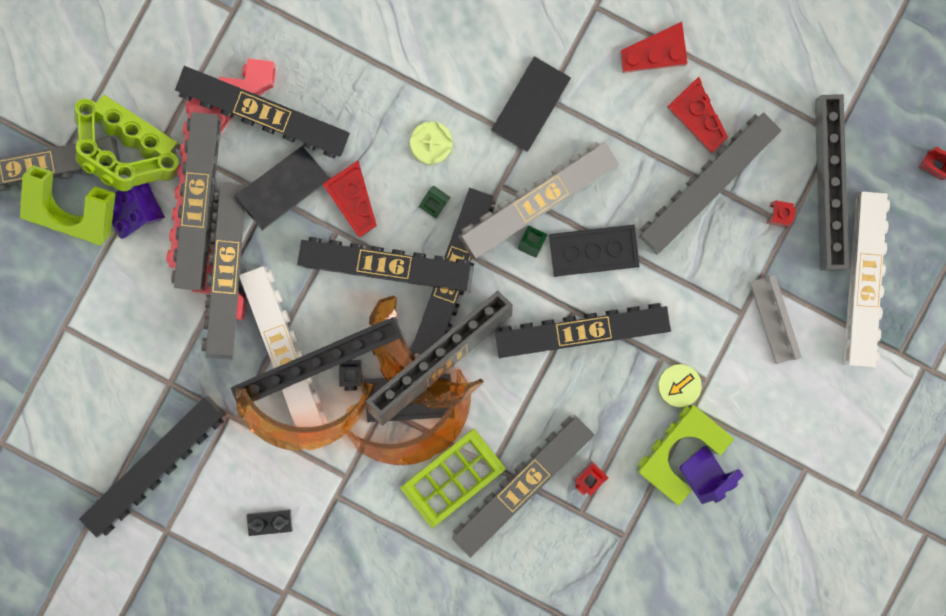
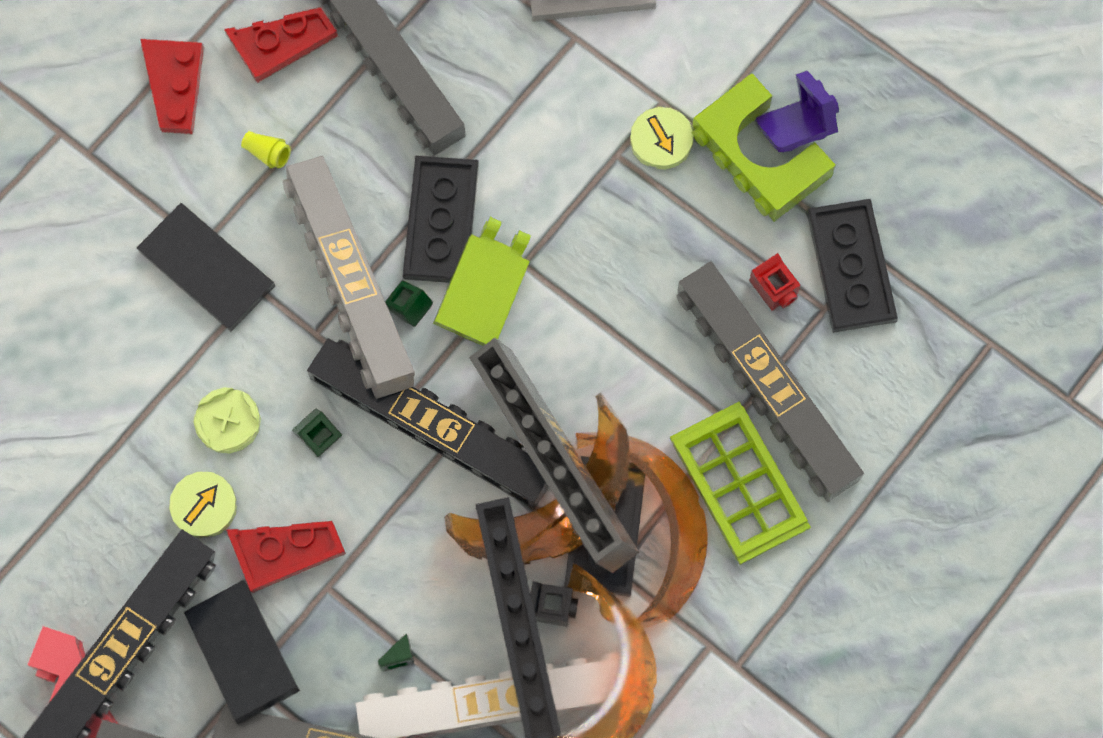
camera: 80 degrees left, 15 degrees down
black brick [297,237,474,293] -> none
black brick [495,303,671,358] -> none
none -> yellowish green tile [169,472,237,538]
none -> neon yellow cone [241,131,291,168]
none -> dark green slope [378,634,415,672]
none -> lime tile [432,217,531,346]
none -> black tile [807,198,898,333]

